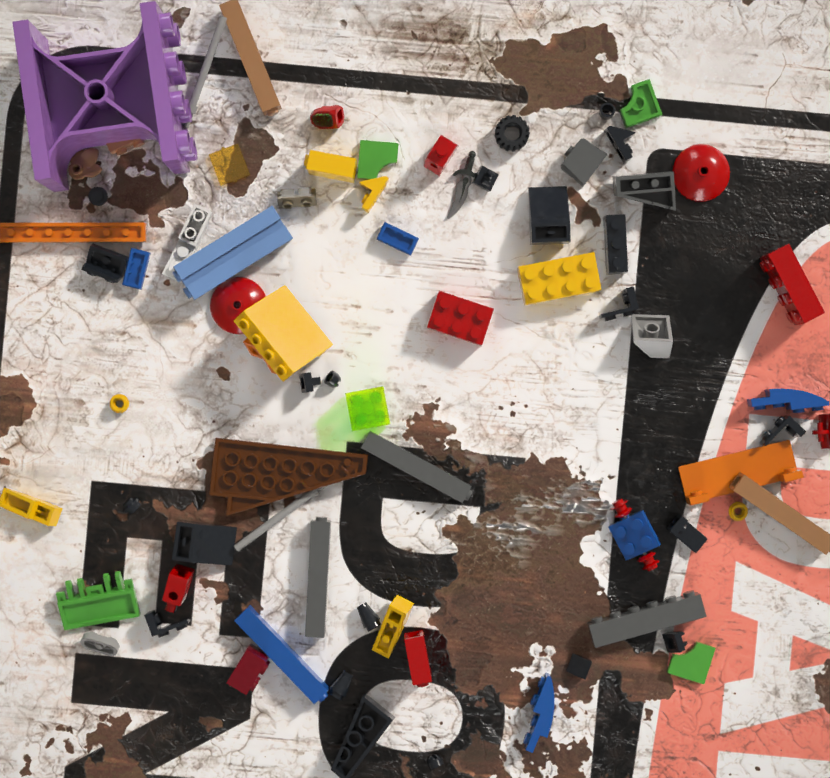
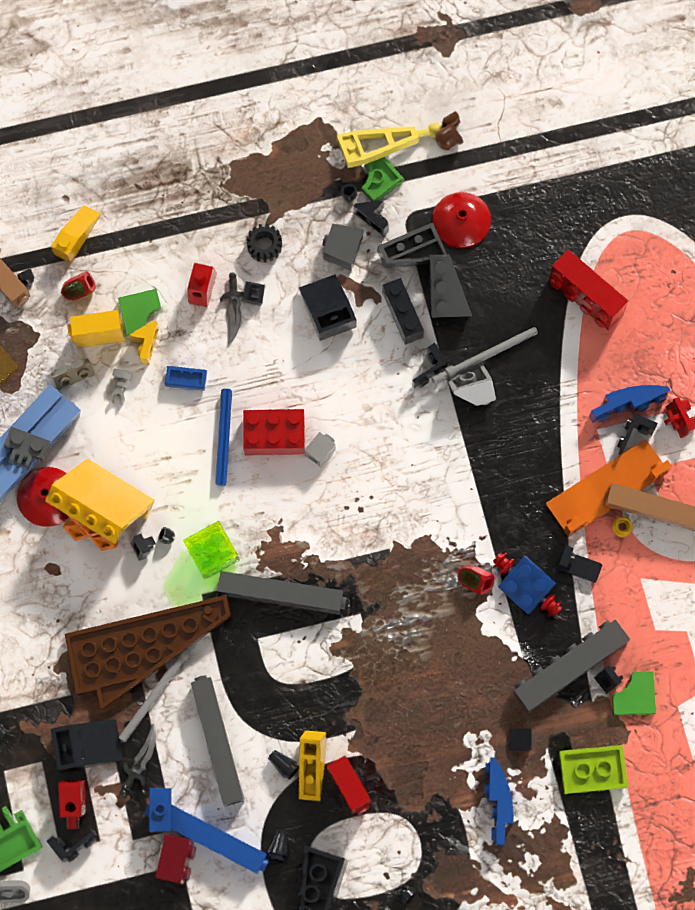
camera: 20 degrees left, 15 degrees down
yellow brick [517,252,602,306] -> none
none -> dark grey hinge [4,427,50,470]
none -> black hinge [17,269,34,286]
none -> yellow slope [51,205,101,263]
none -> light grey piece [110,368,131,405]
none -> piece [119,723,156,797]
none -> blue plate [149,788,172,832]
none -> blue axle [215,388,232,486]
none -> light grey brick [304,432,336,467]
none -> light yellow plate [337,123,442,168]
none -> dark grey wedge [429,254,472,318]
none -> light grey bar [431,327,538,384]
none -> reddish brown piece [435,111,464,150]
none -> red rock [457,565,495,595]
none -> lime plate [559,745,628,794]

